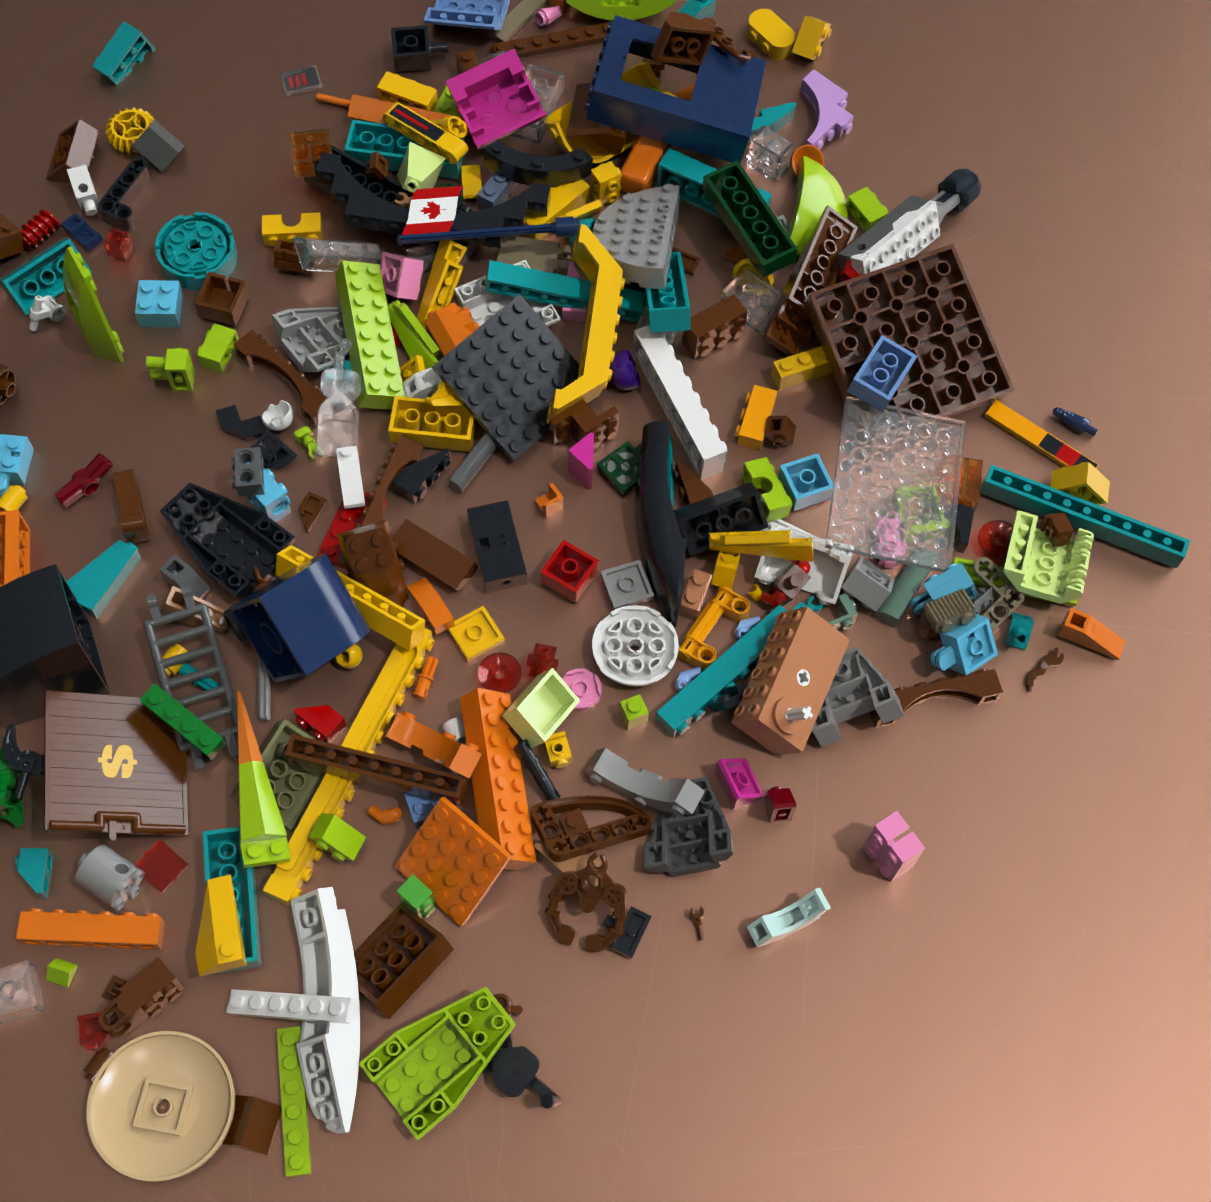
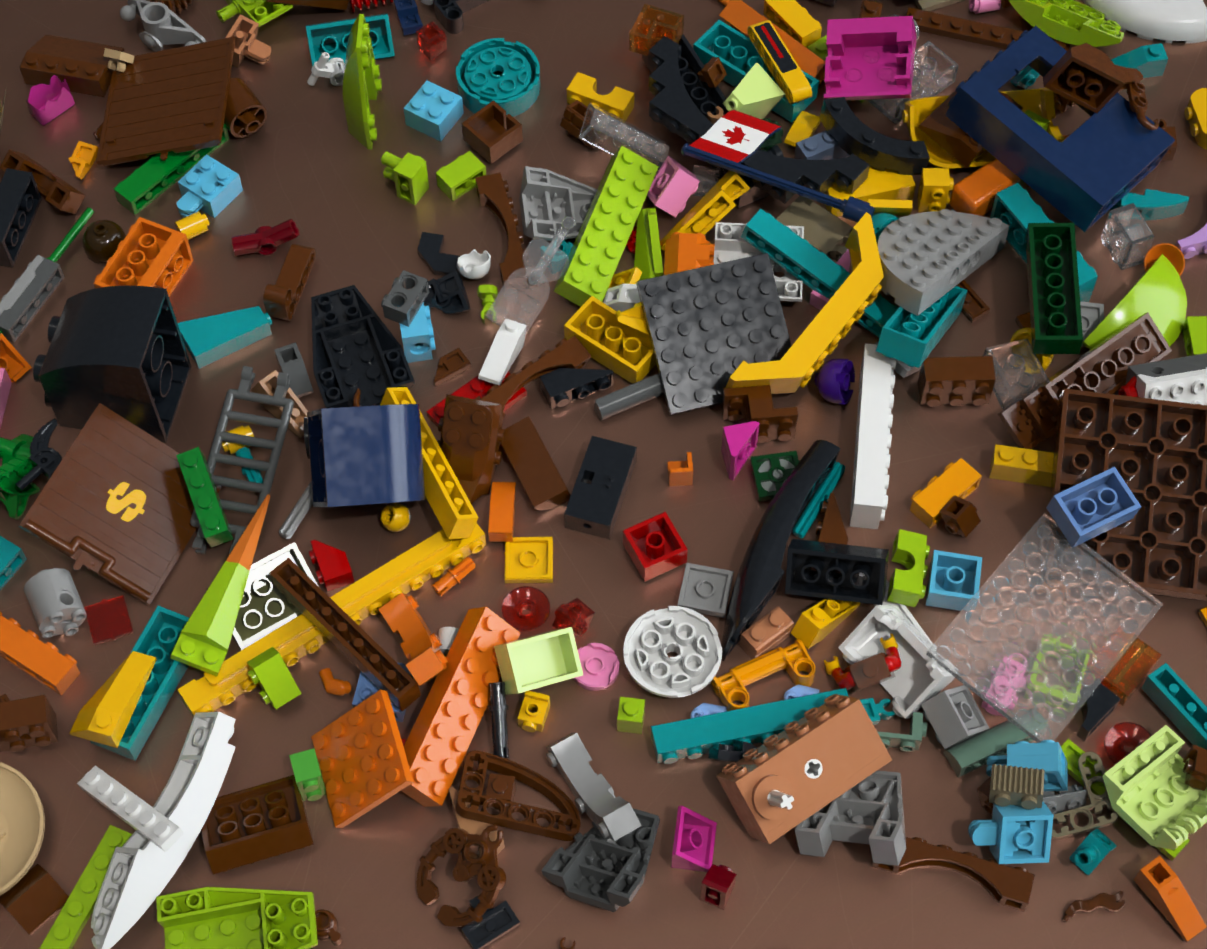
camera: 35 degrees right, 5 degrees down
yellow piece [430,116,468,138] -> none
yellow wedge [709,530,814,562] -> none

